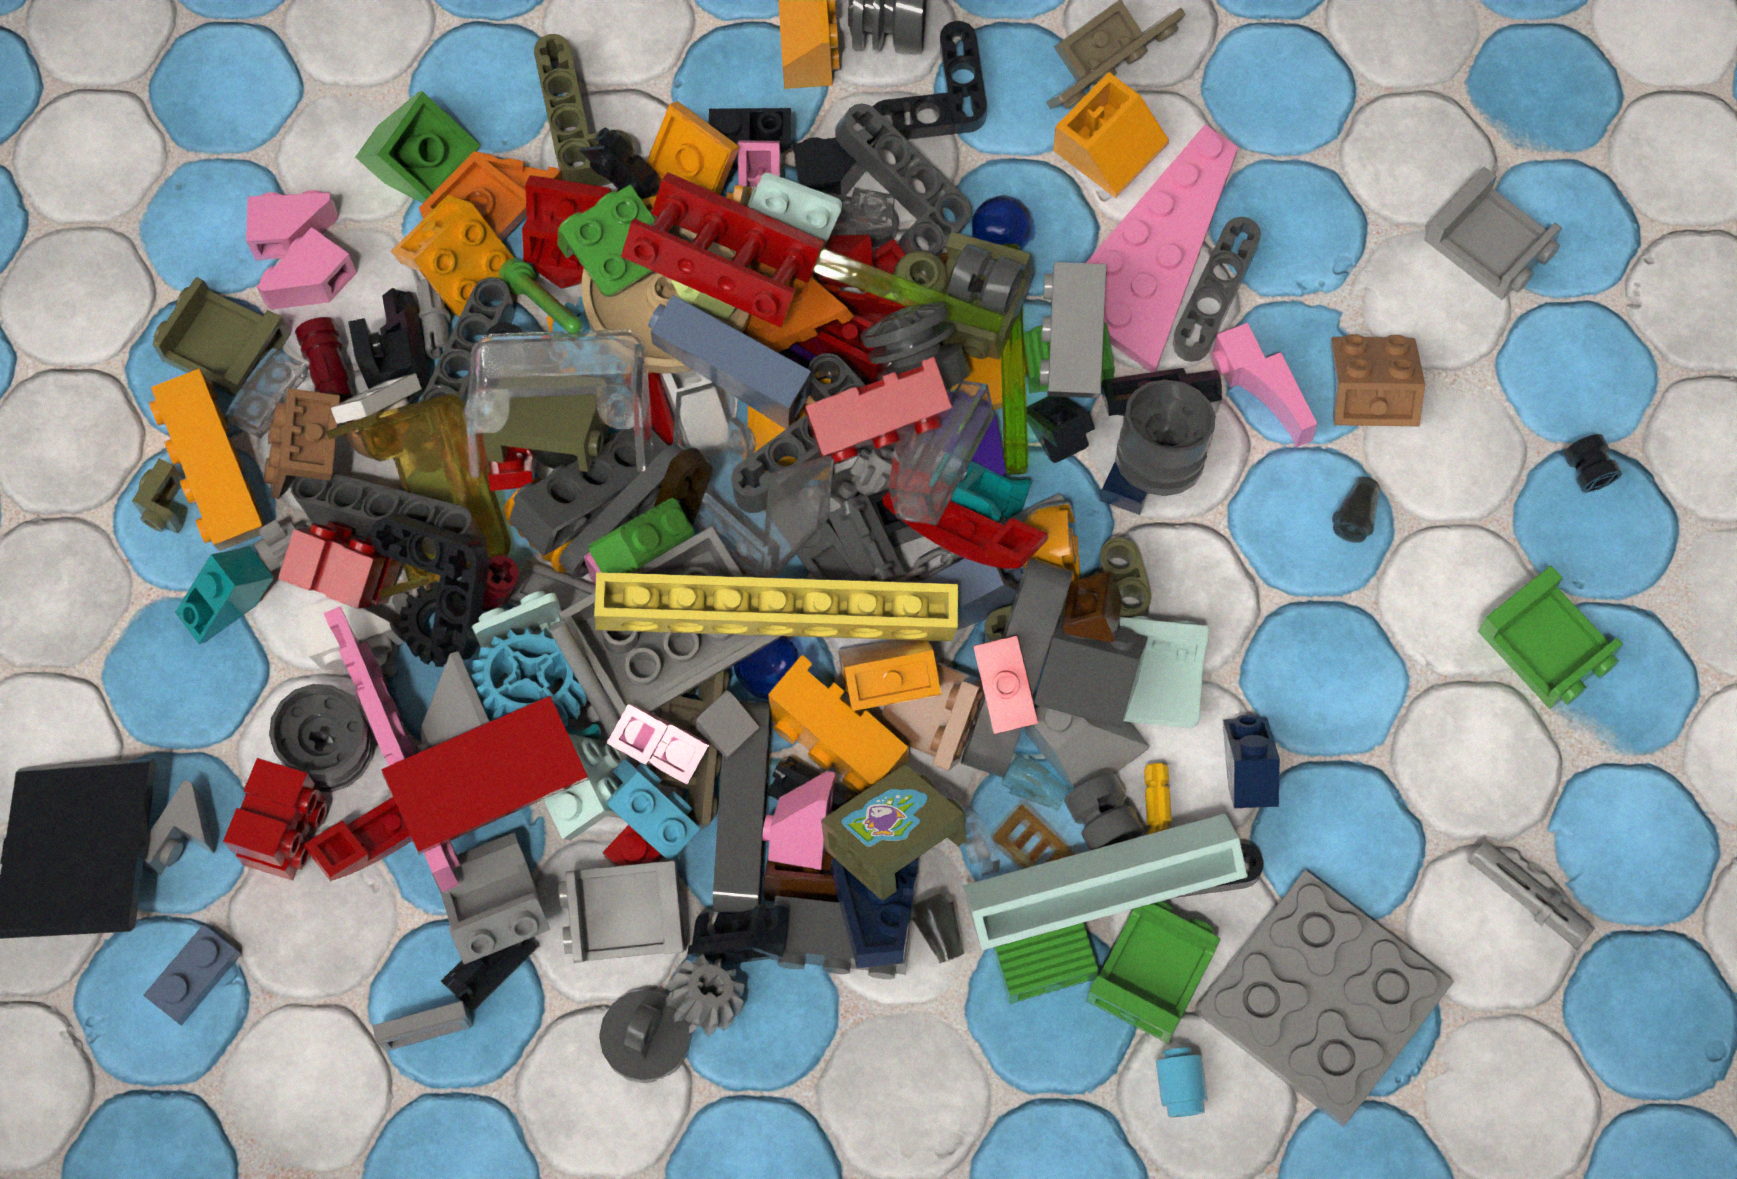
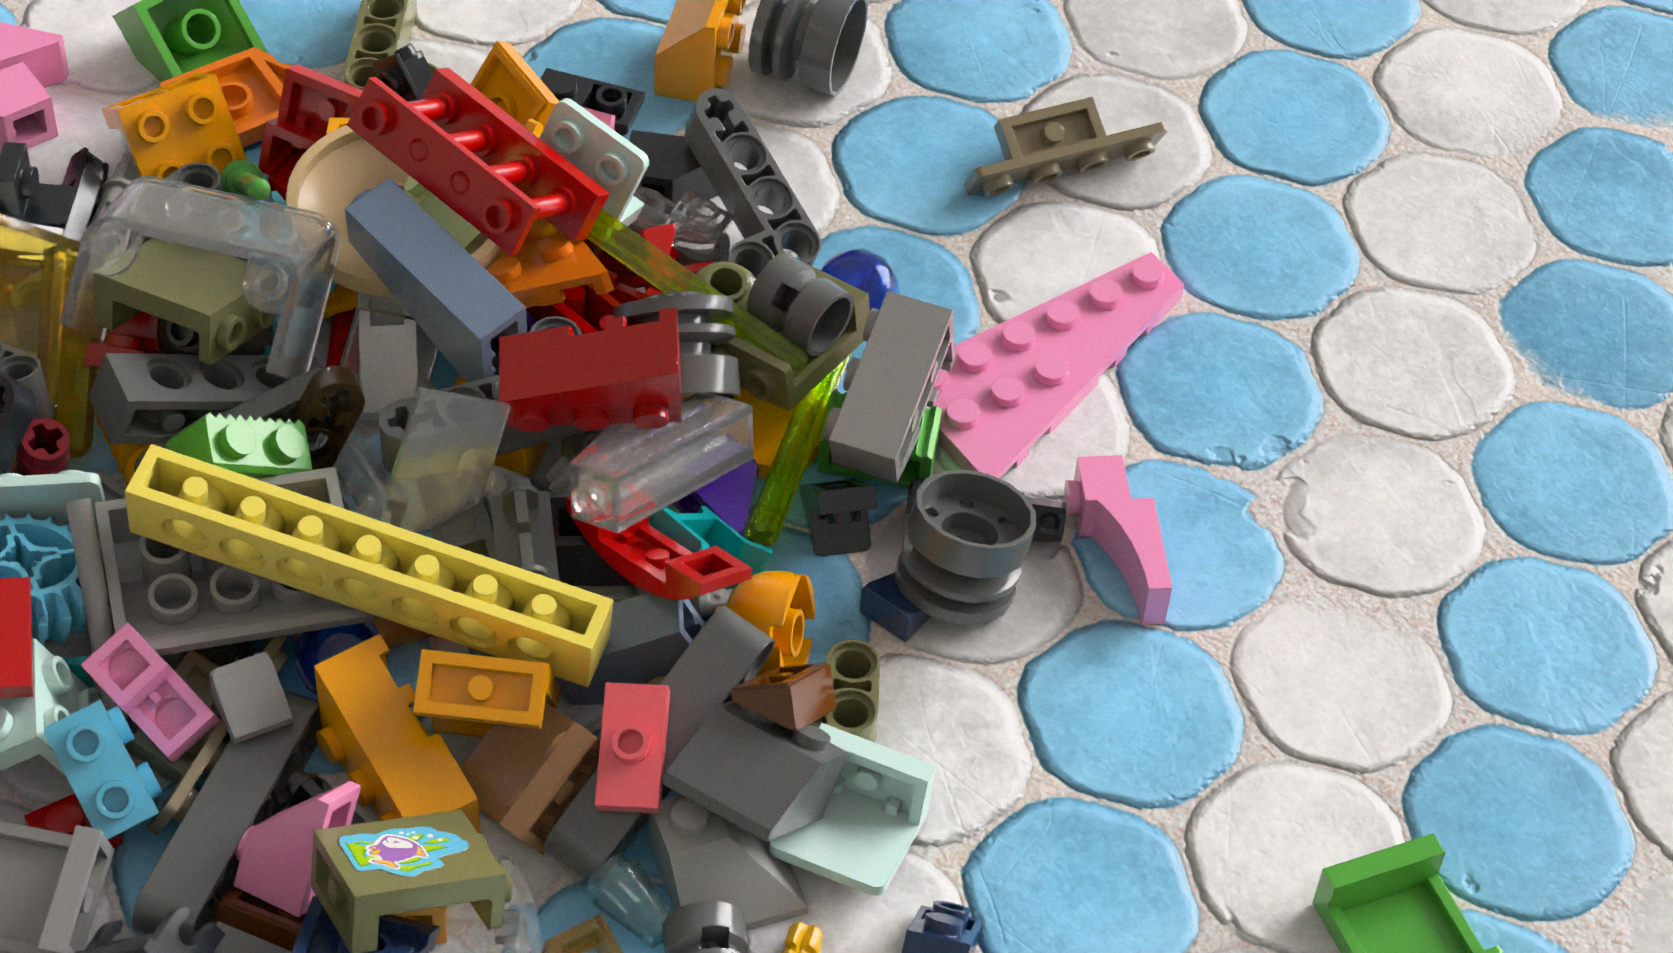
camera: 10 degrees right, 20 degrees down
bright green bracket [557,184,655,297] -> none
black beam [872,21,986,140] -> none
light orange slope [1053,72,1169,198] -> none
dark grey beam [1173,217,1261,362] -> none
medium nougat bracket [1330,334,1425,427] -> none
clear smoke cone [1332,477,1380,543] -> none
light grey panel [1424,166,1562,300] -> none
black wheel [1563,434,1622,493] -> none

